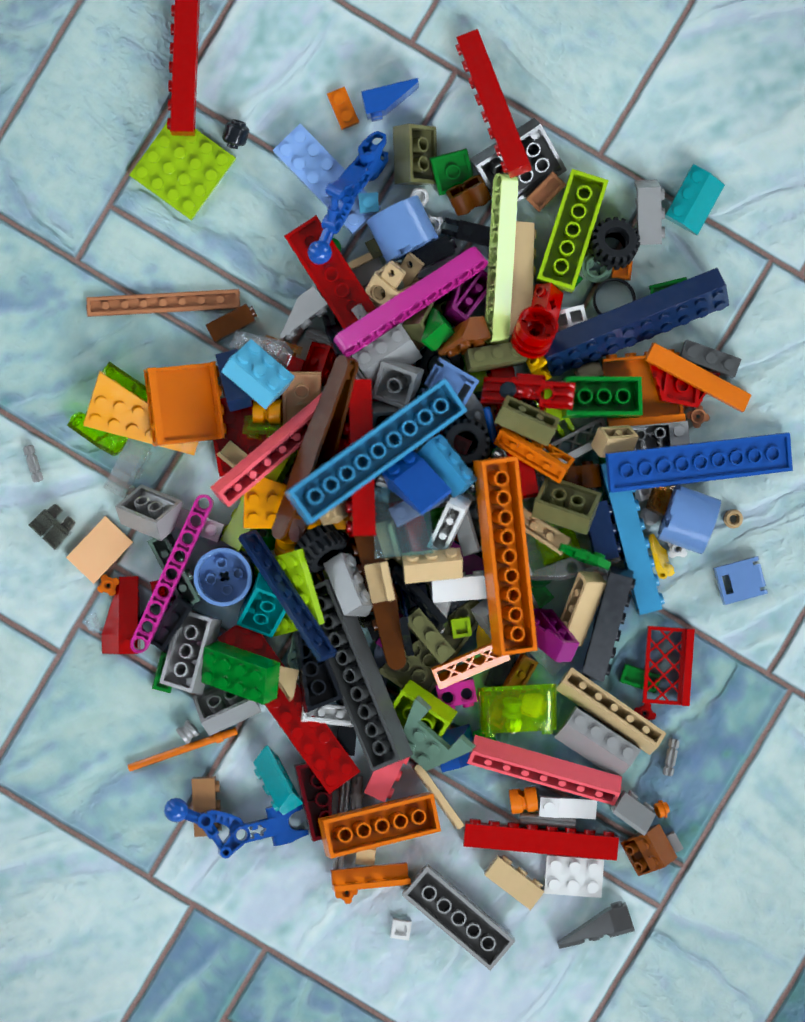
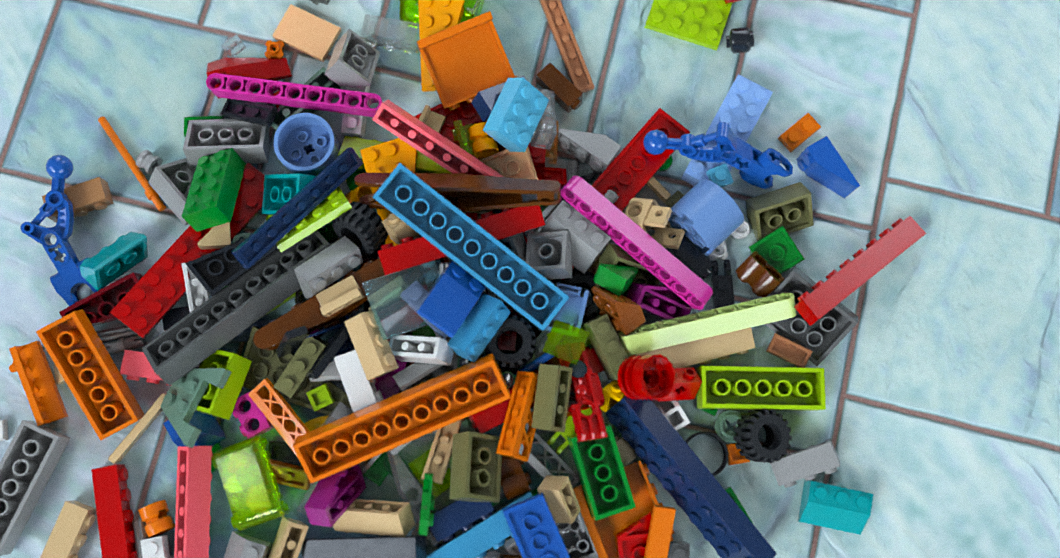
camera: 75 degrees right, 10 degrees down
none -> clear neon green piece [542,320,590,365]

